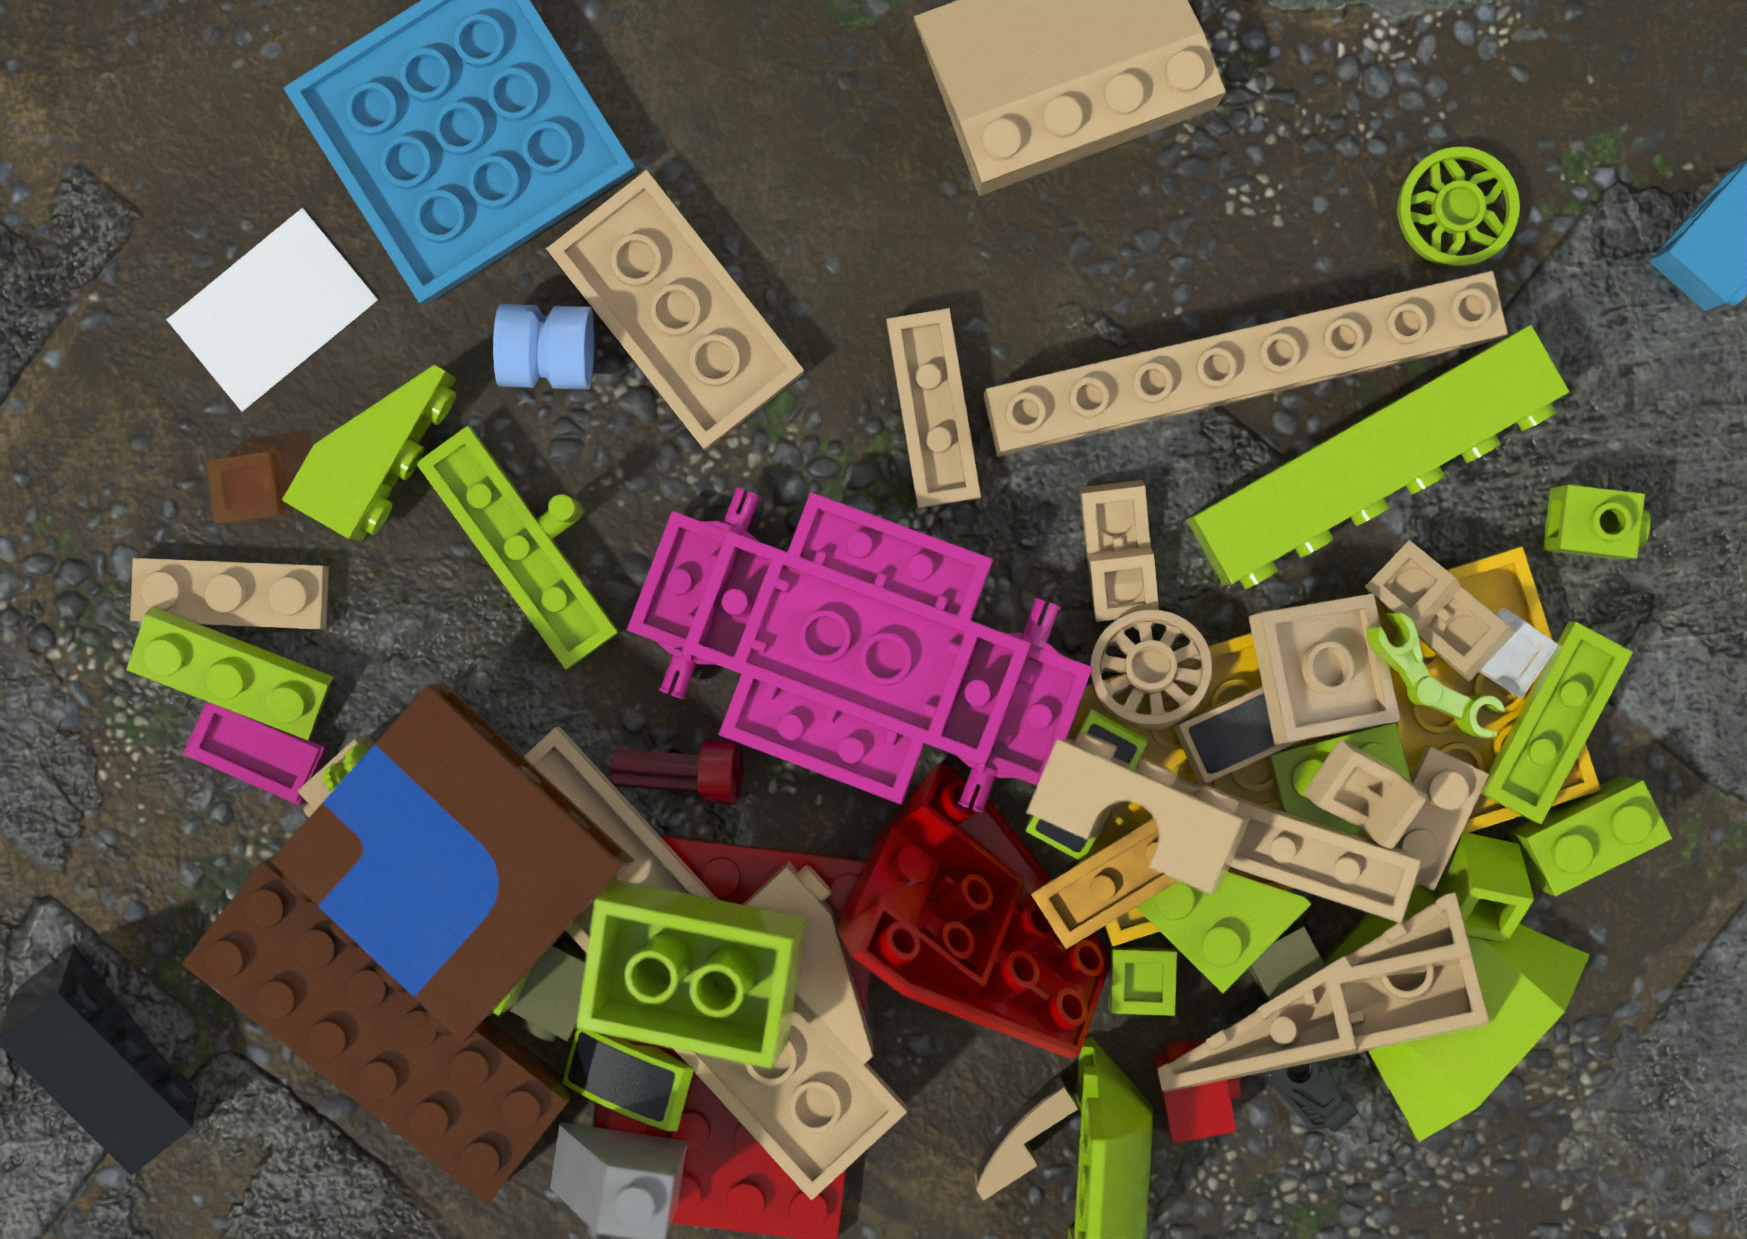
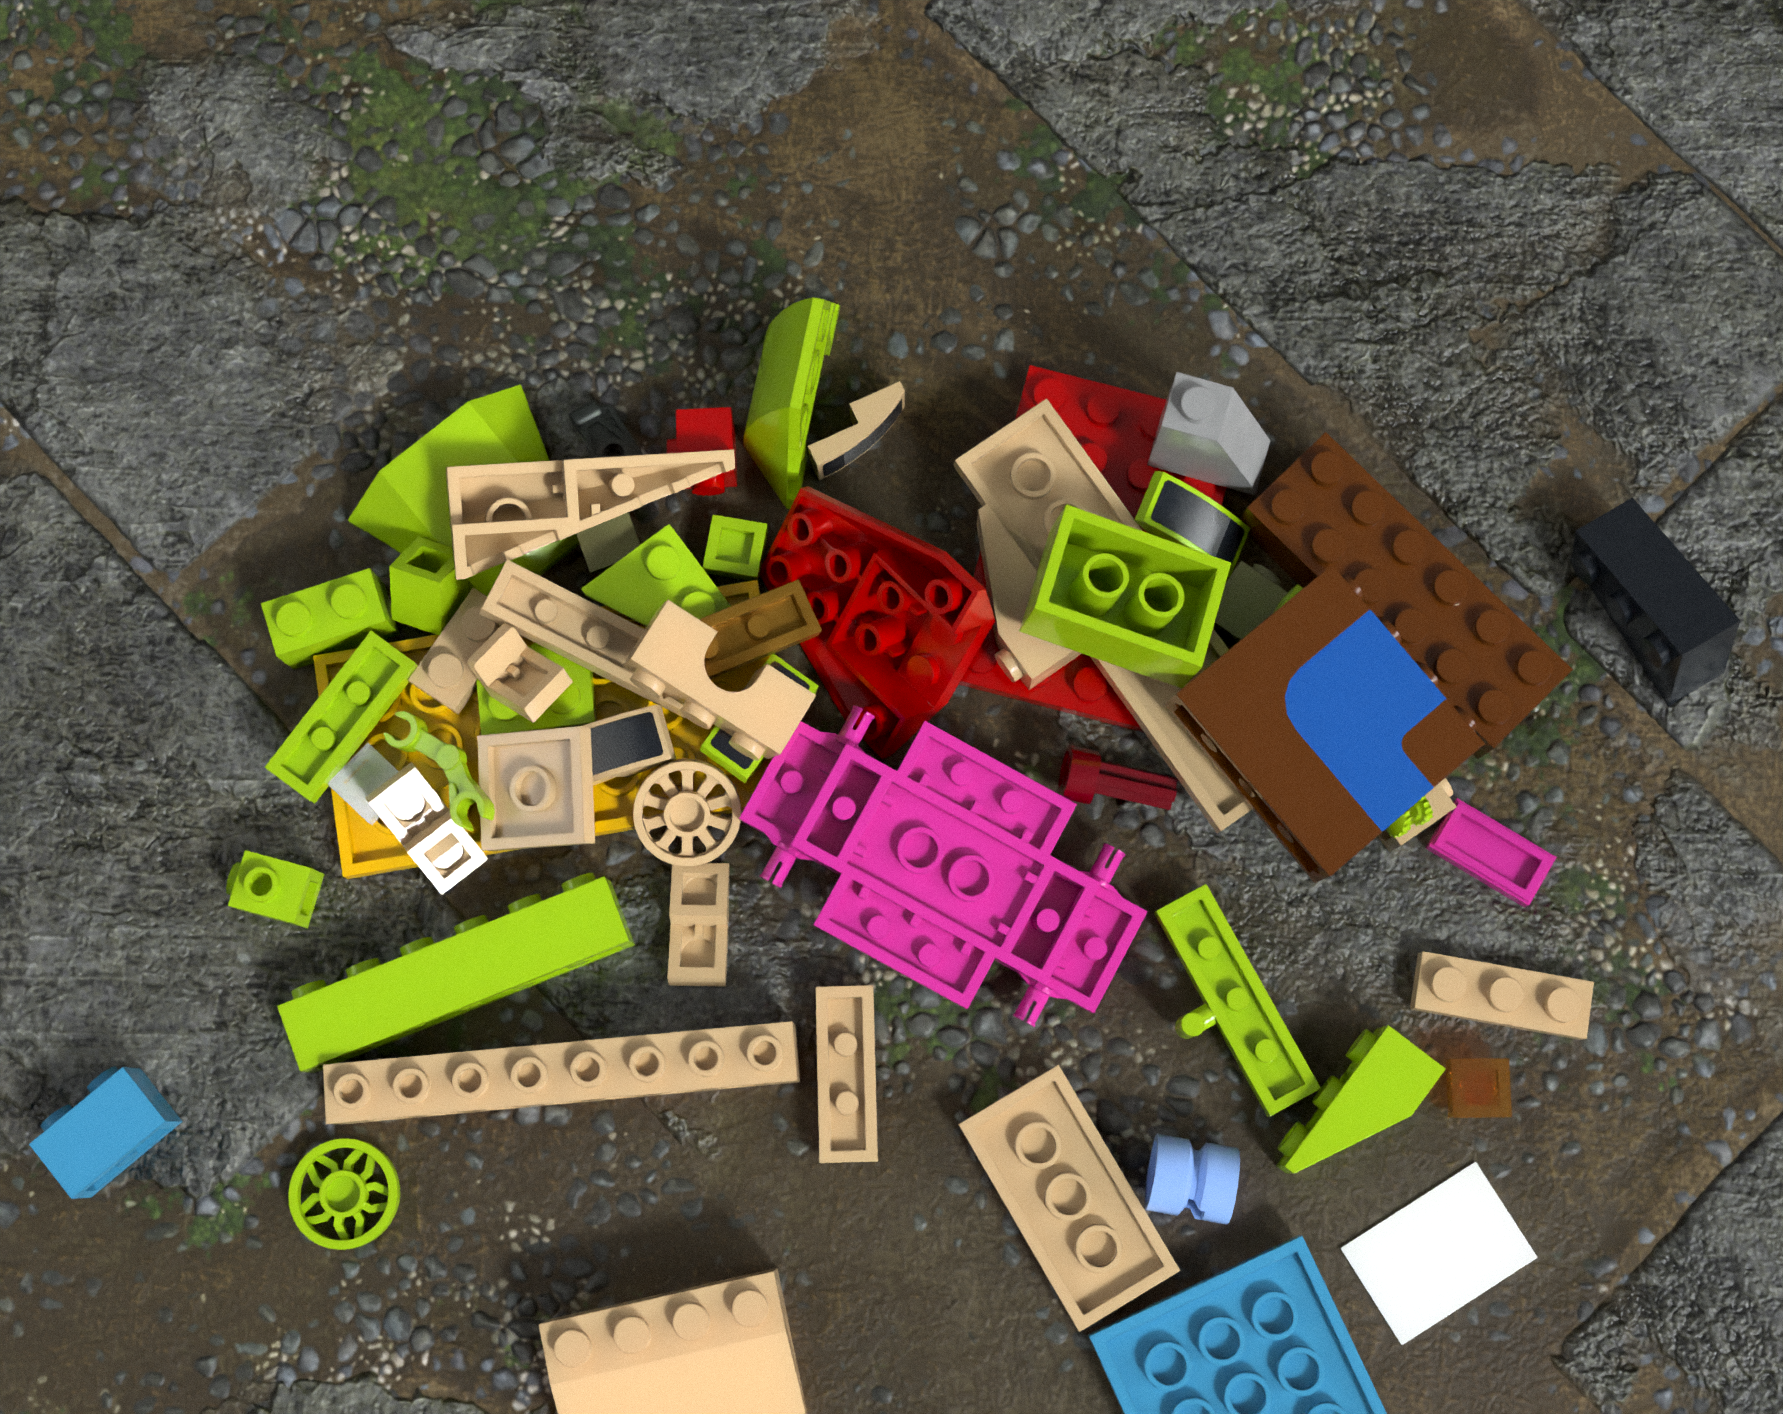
camera: 170 degrees left, 10 degrees down
lime plate [126,606,334,740] -> none

